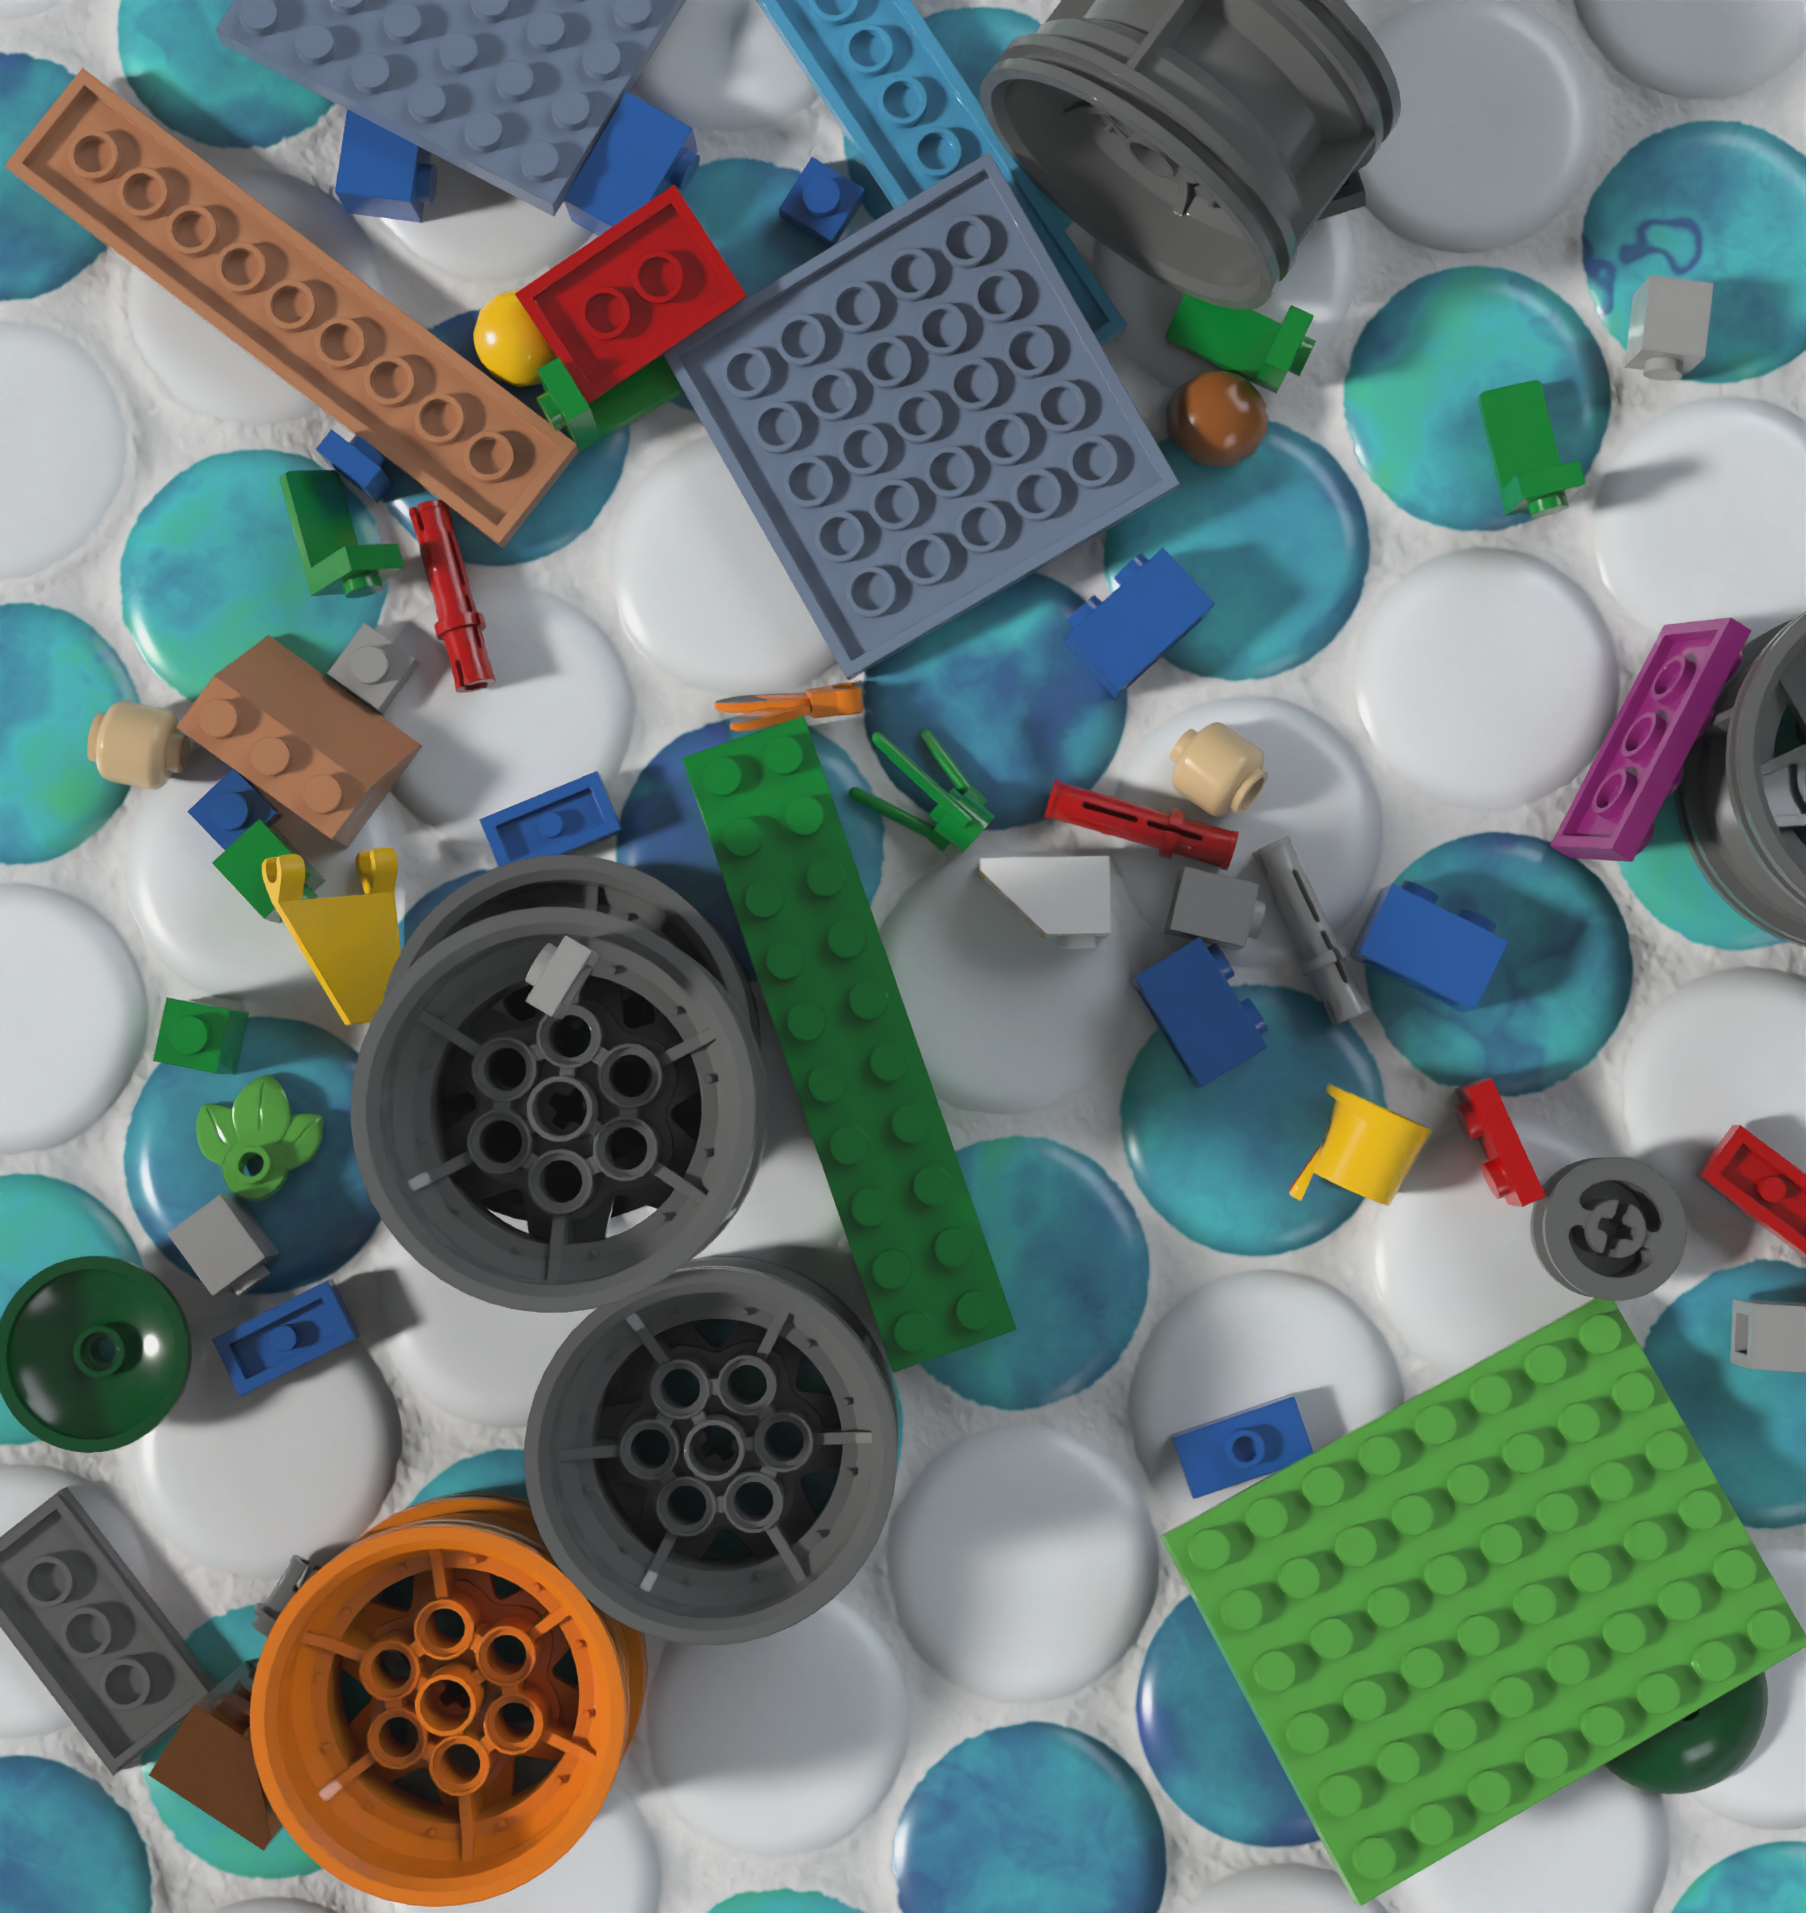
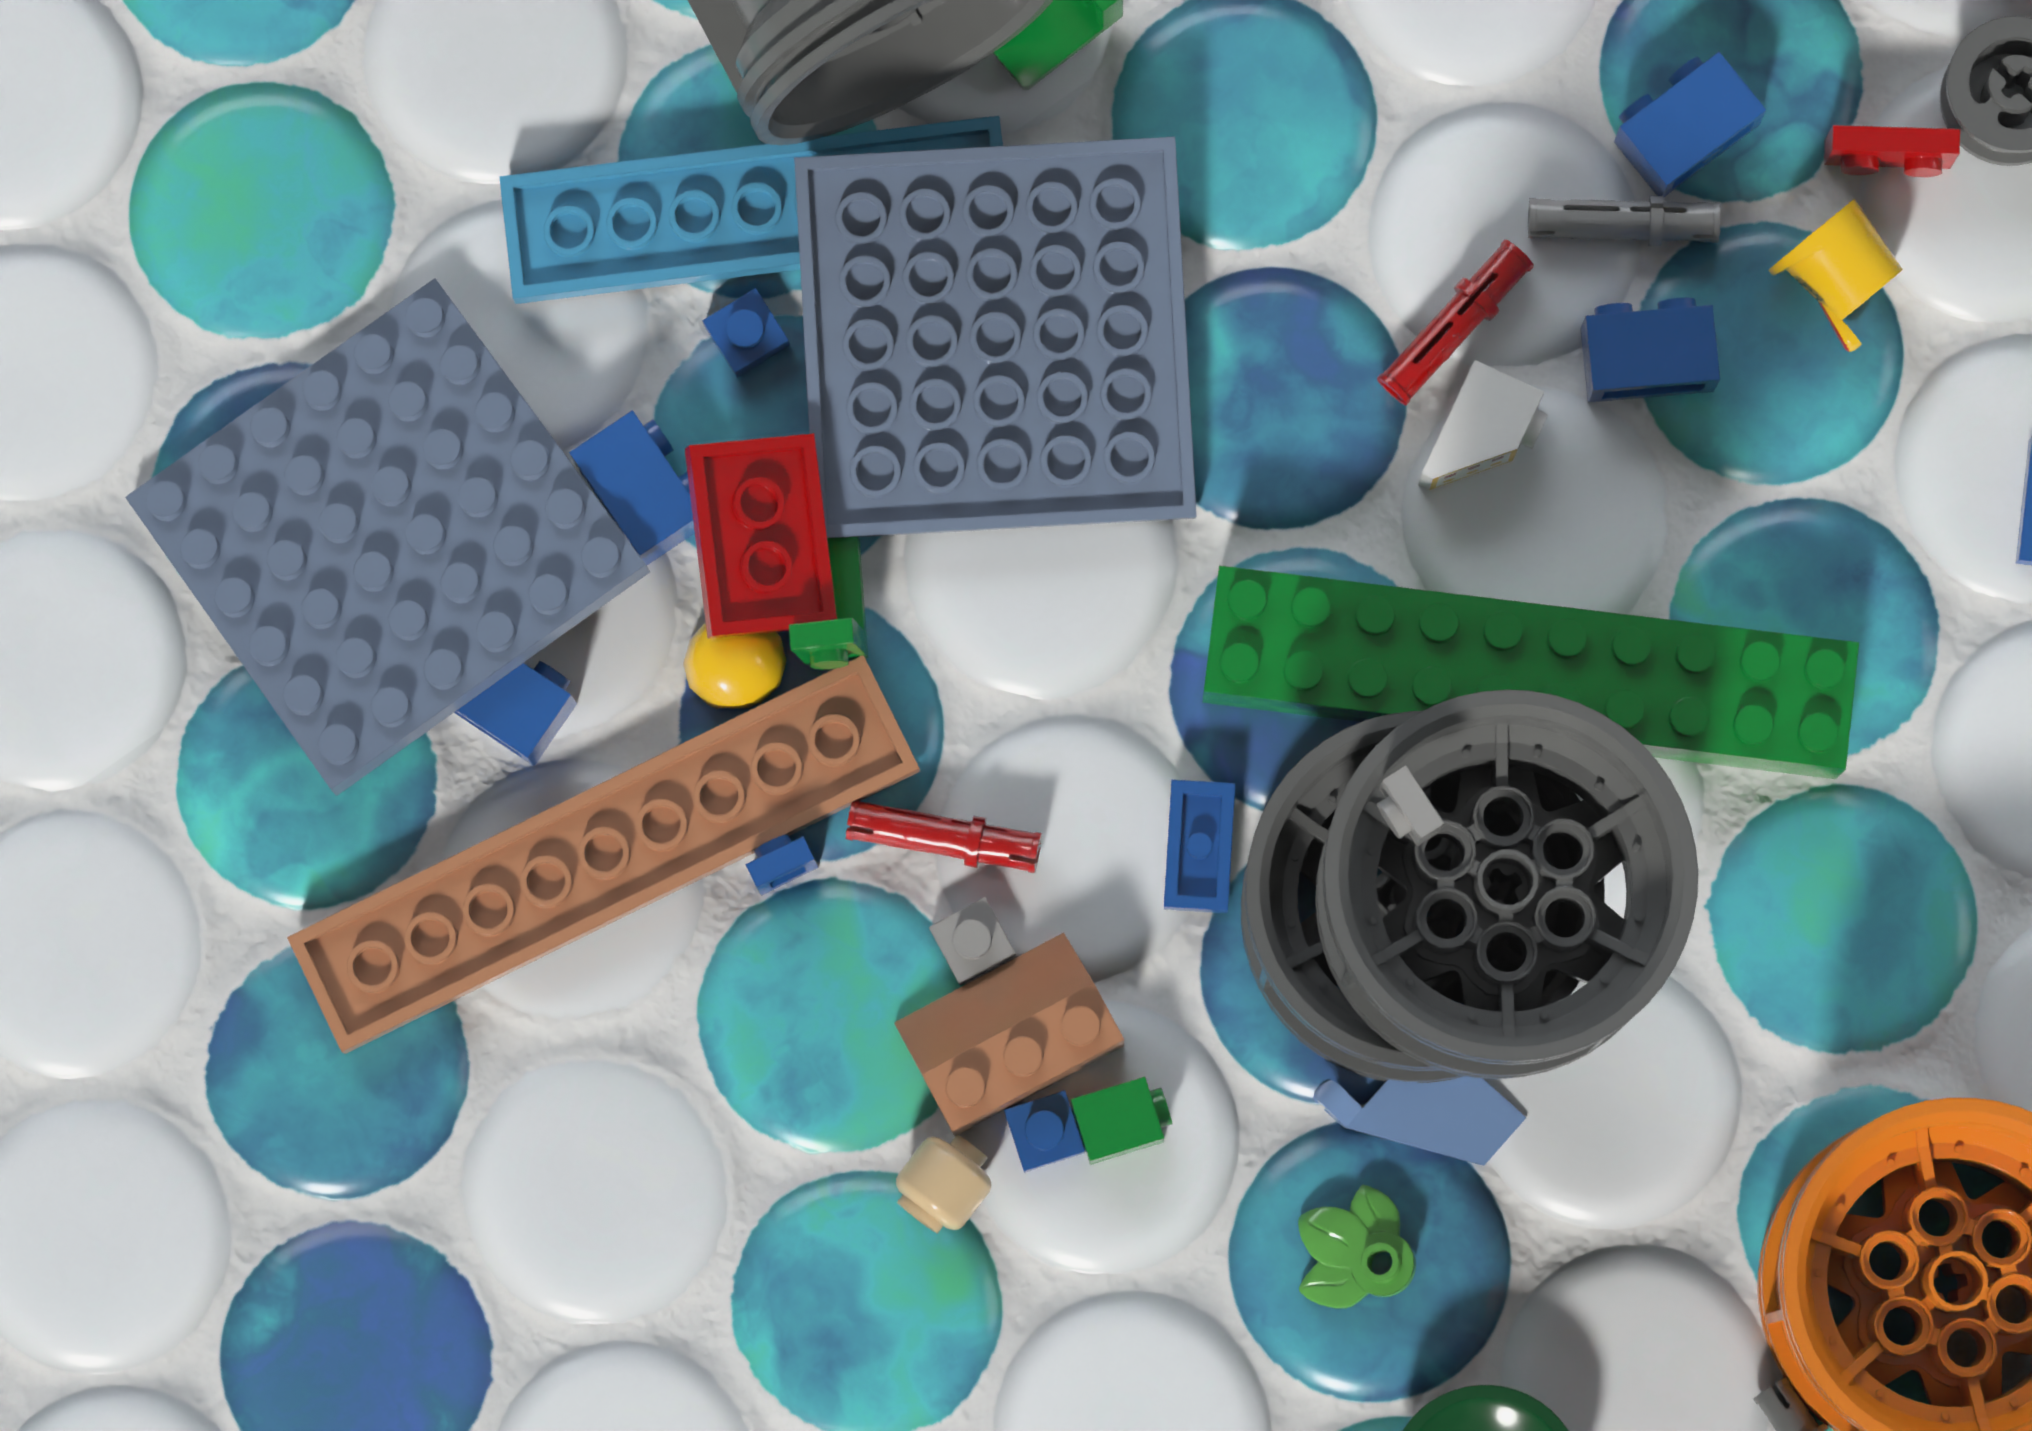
camera: 60 degrees left, 5 degrees down
green brick [153,997,249,1075] -> none
light grey brick [167,1193,281,1297] -> none
blue plate [212,1279,361,1397] -> none
yellow flag [262,847,401,1025] -> none
green bracket [279,470,405,598] -> none
dark grey wheel [524,1256,898,1645] -> none
orange piece [714,682,863,731] -> none
green plant [849,729,995,854] -> none
blue brick [1065,548,1215,699] -> none
light grey brick [1164,866,1266,951] -> none
dark orange hair [1166,370,1269,467] -> none
tan head [1170,722,1268,817] -> none

